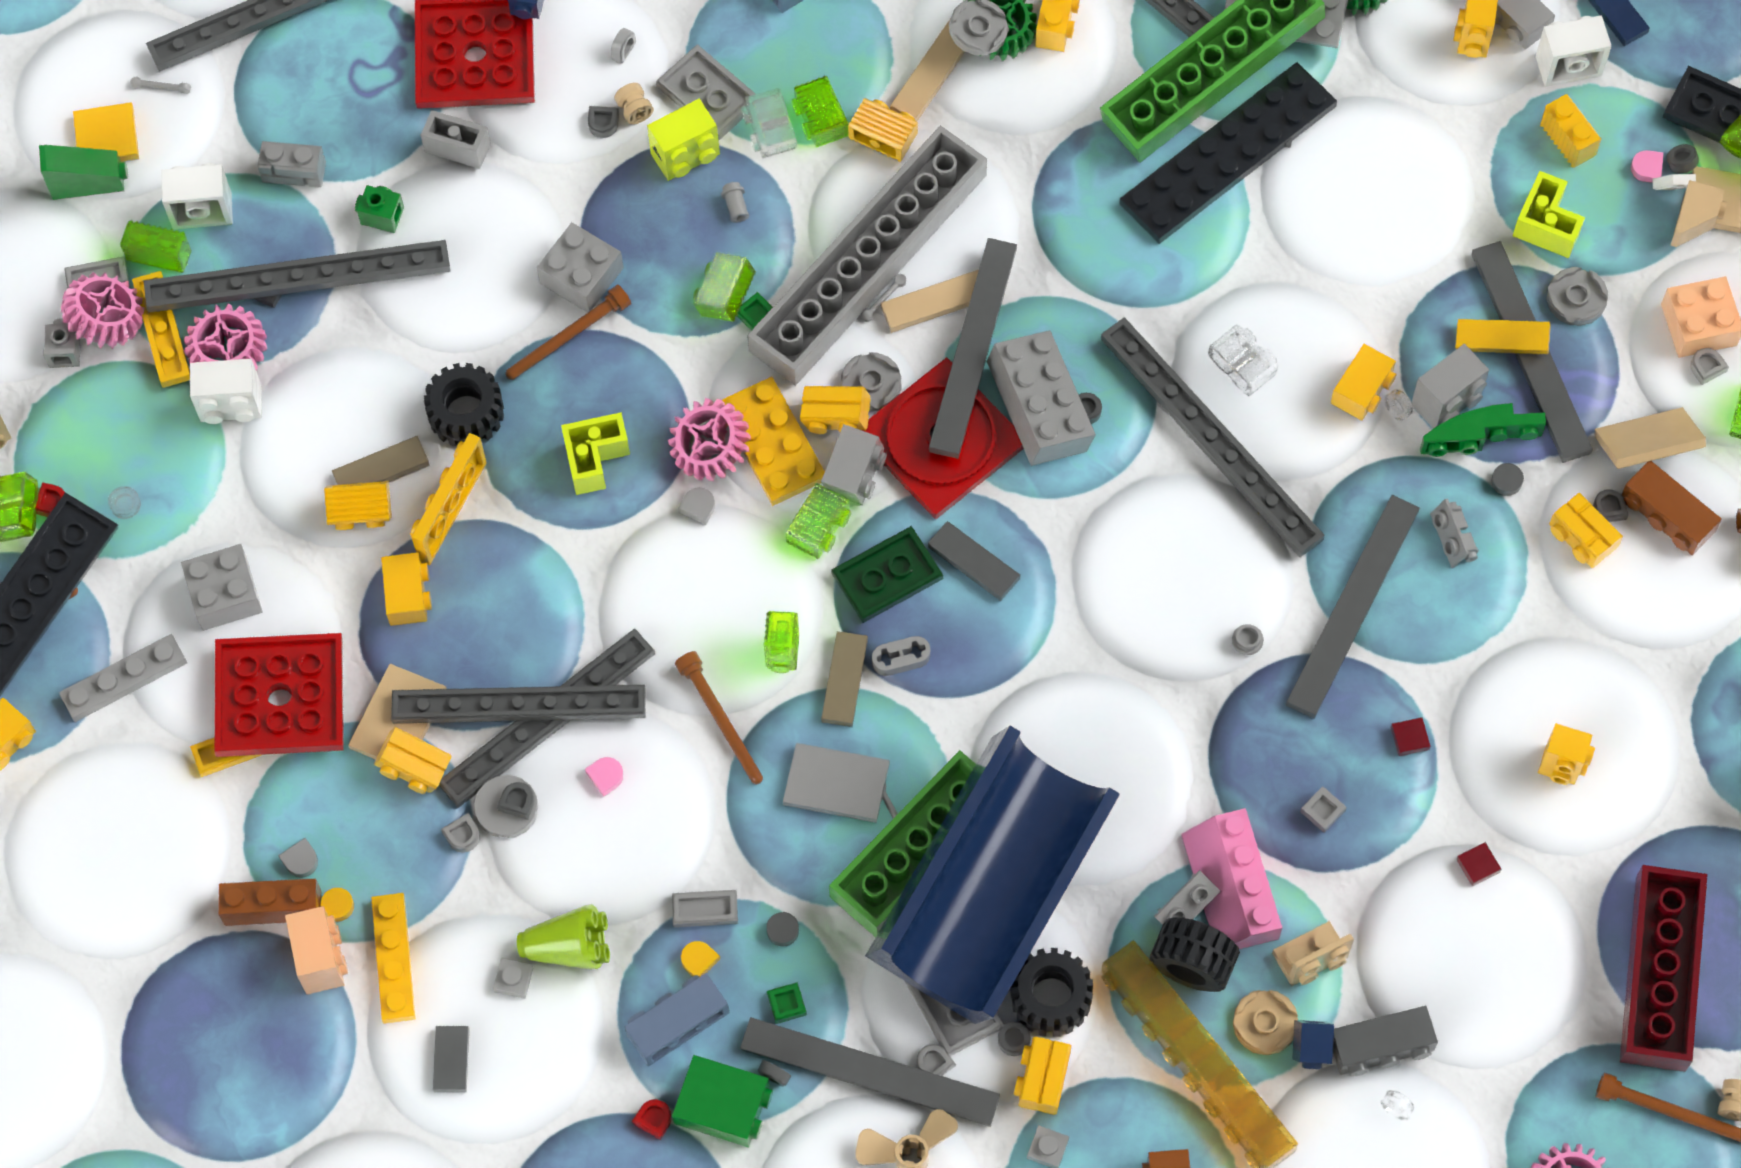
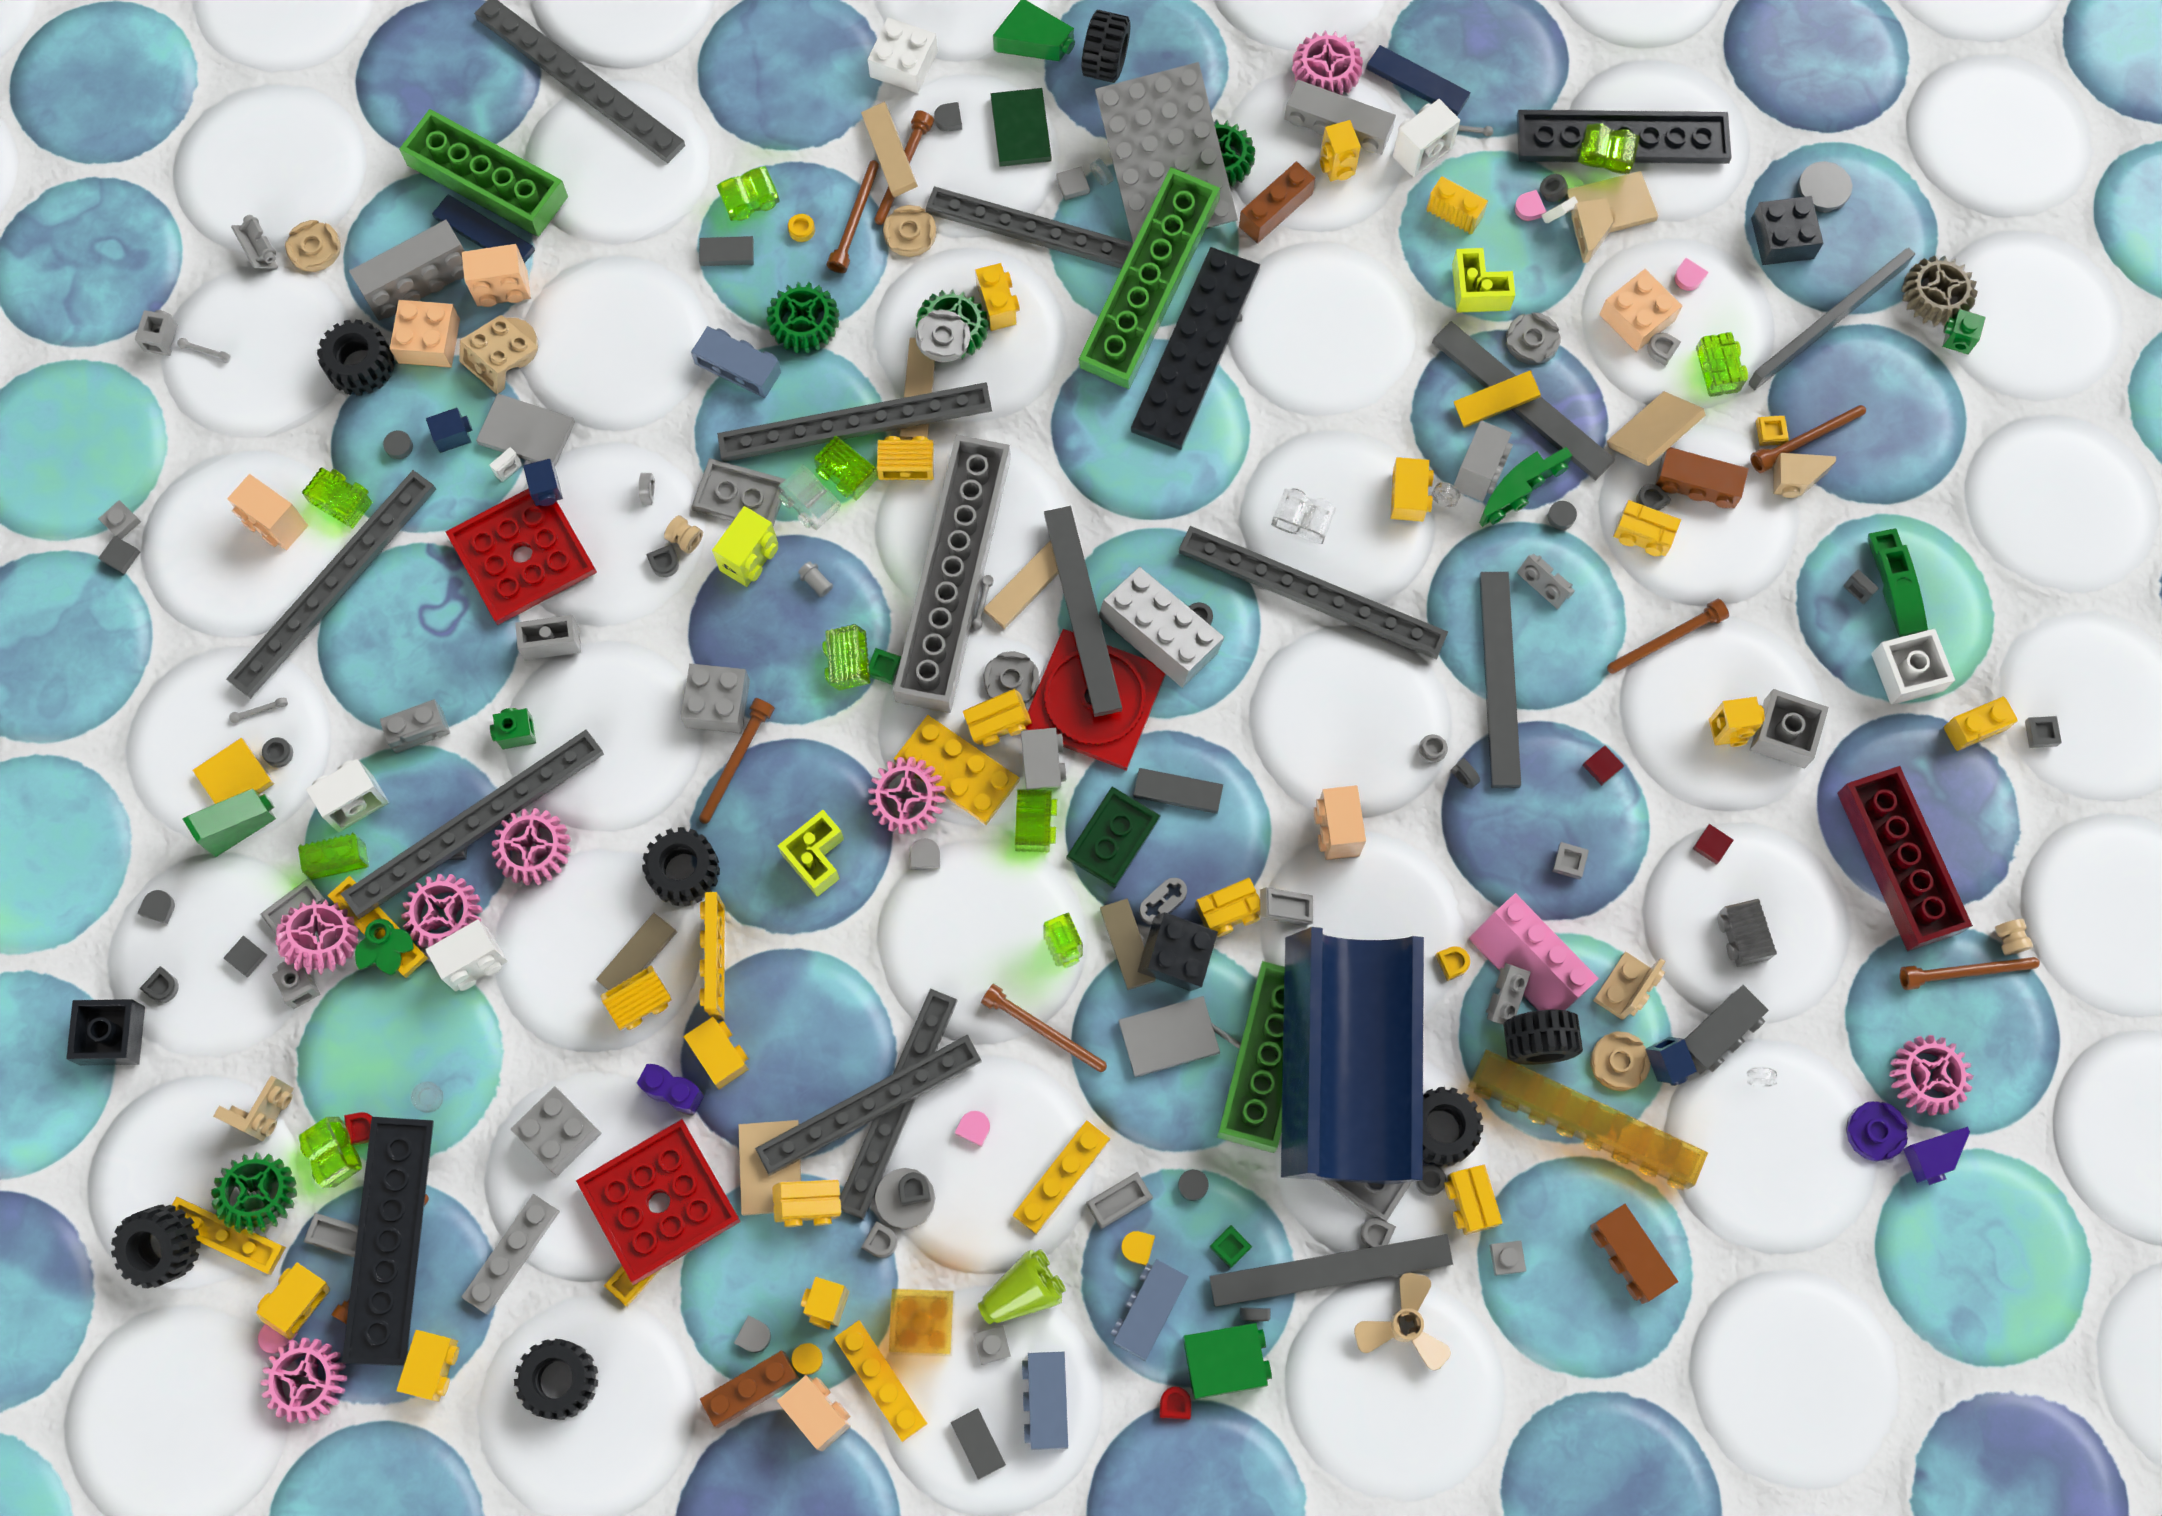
camera: 30 degrees left, 5 degrees up
none -> dark grey tile [224,936,267,977]
none -> dark grey tile [262,737,293,767]
none -> green plate [355,919,414,975]
none -> bright pink gear [492,808,571,886]
none -> black tyre [514,1339,599,1420]
none -> dark purple brick [637,1064,704,1115]
none -> dark grey plate [717,382,992,462]
none -> yellow brick [801,1276,850,1330]
none -> clear yellow brick [889,1289,955,1356]
none -> yellow plate [1013,1120,1110,1235]
none -> sand blue brick [1022,1351,1068,1450]
none -> black brick [1137,912,1218,991]
none -> yellow brick [1195,878,1260,937]
none -> dark orange brick [1239,161,1316,244]
none -> light grey tile [1260,887,1313,926]
none -> light nougat brick [1314,785,1366,860]
none -> yellow tile [1435,946,1470,981]
none -> dark grey tile [1451,758,1480,789]
none -> light grey hinge [1458,125,1493,136]
none -> dark orange piece [1607,598,1729,674]
none -> flat silver brick [1718,899,1777,967]
none -> light grey brick [1750,689,1829,769]

